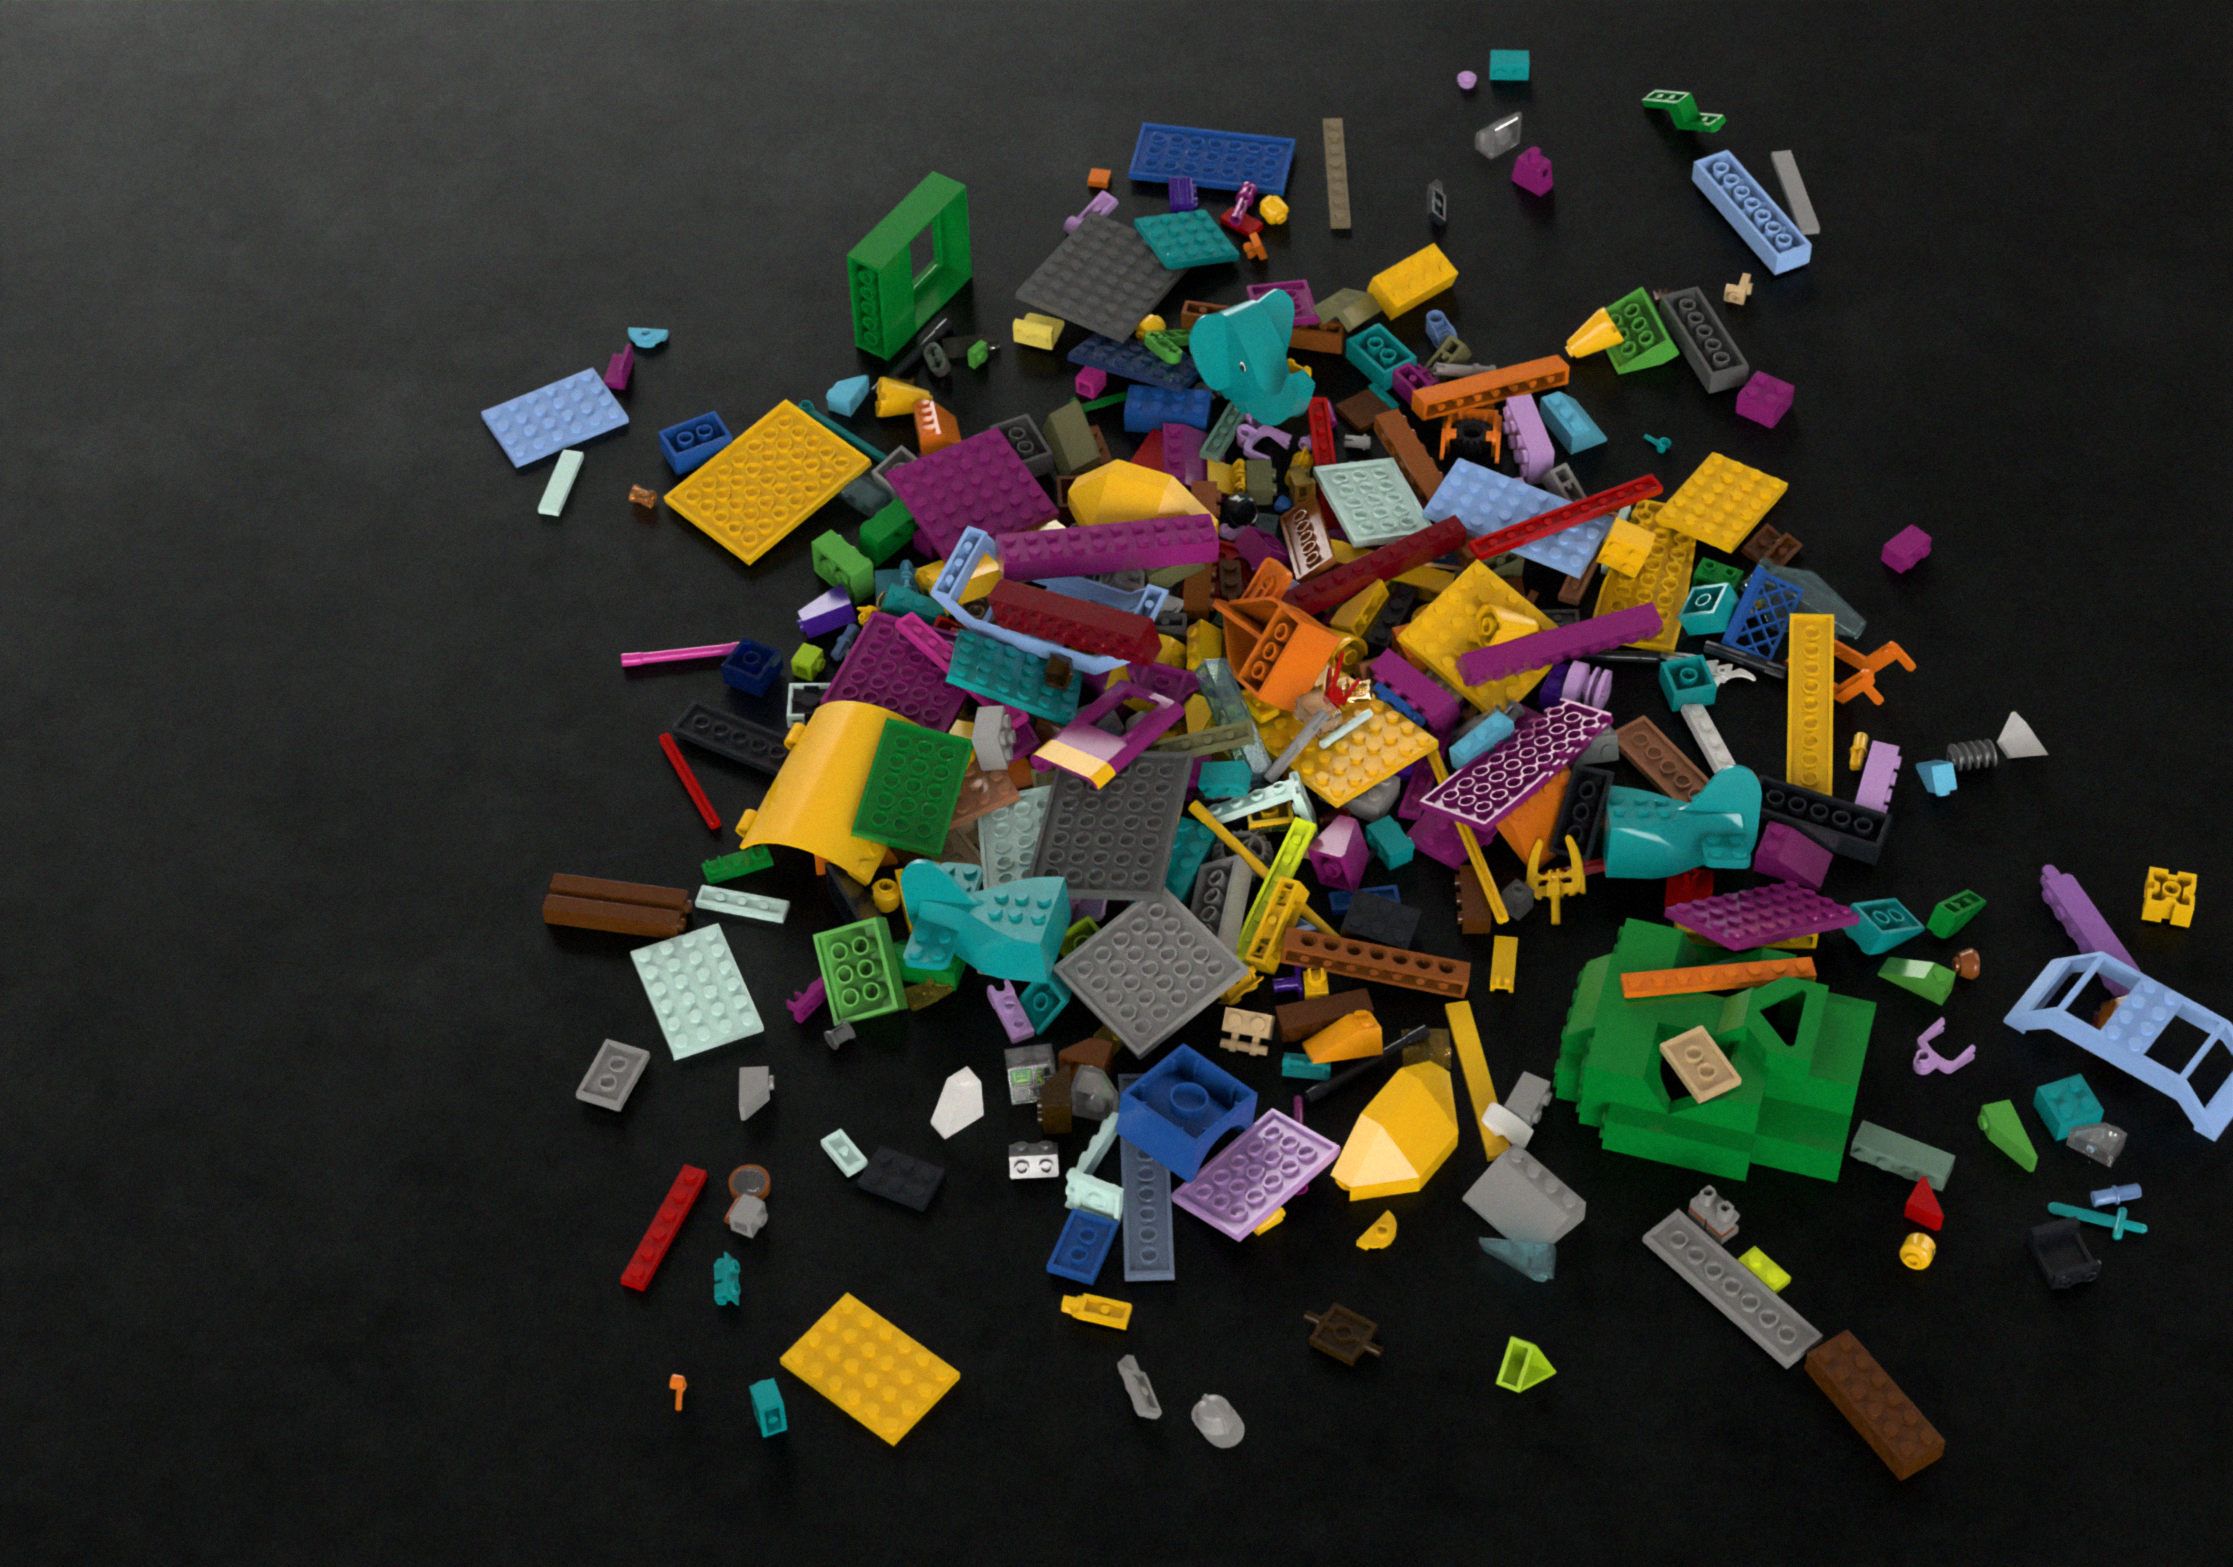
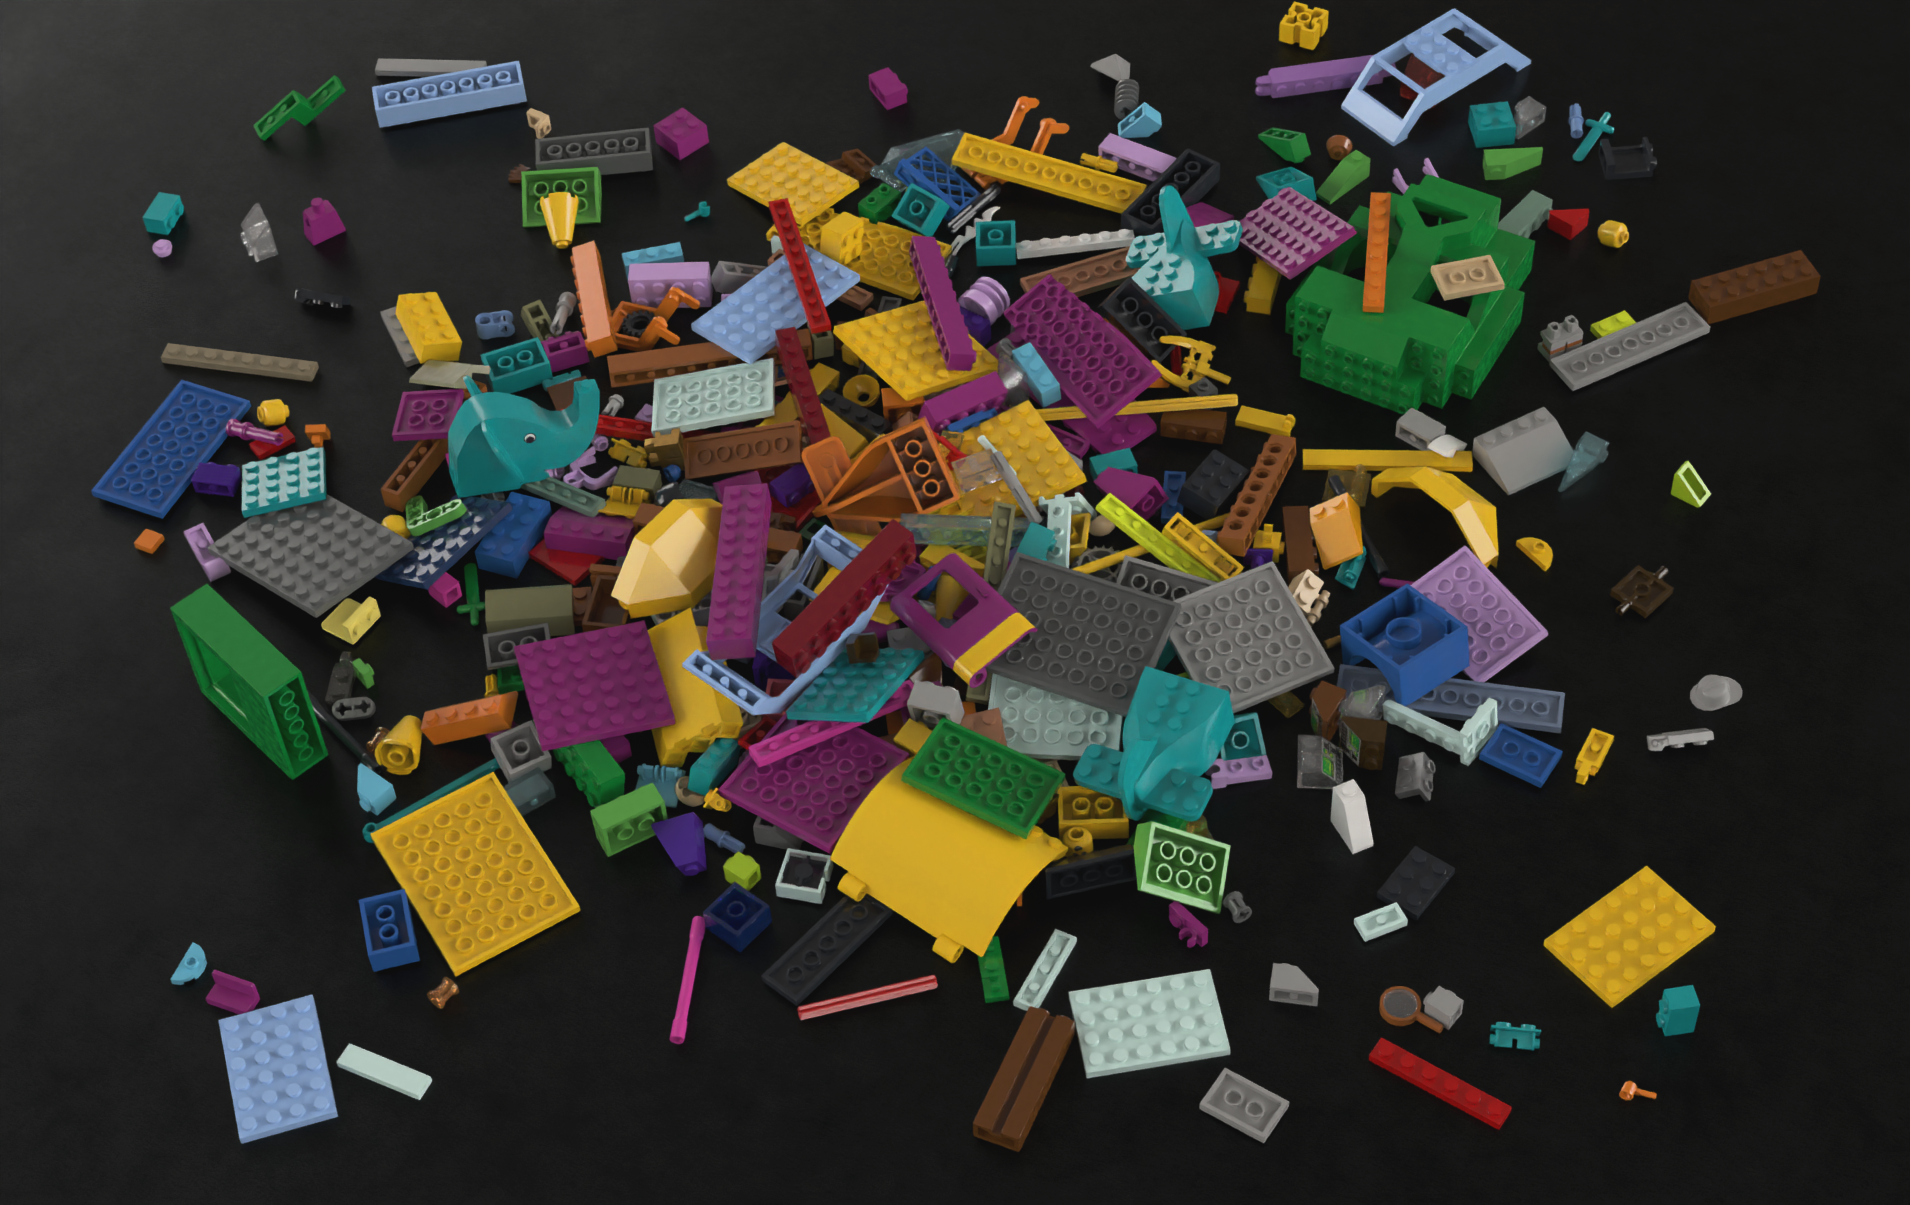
camera: 75 degrees left, 0 degrees up
yellow cone [1475,604,1539,648] -> none

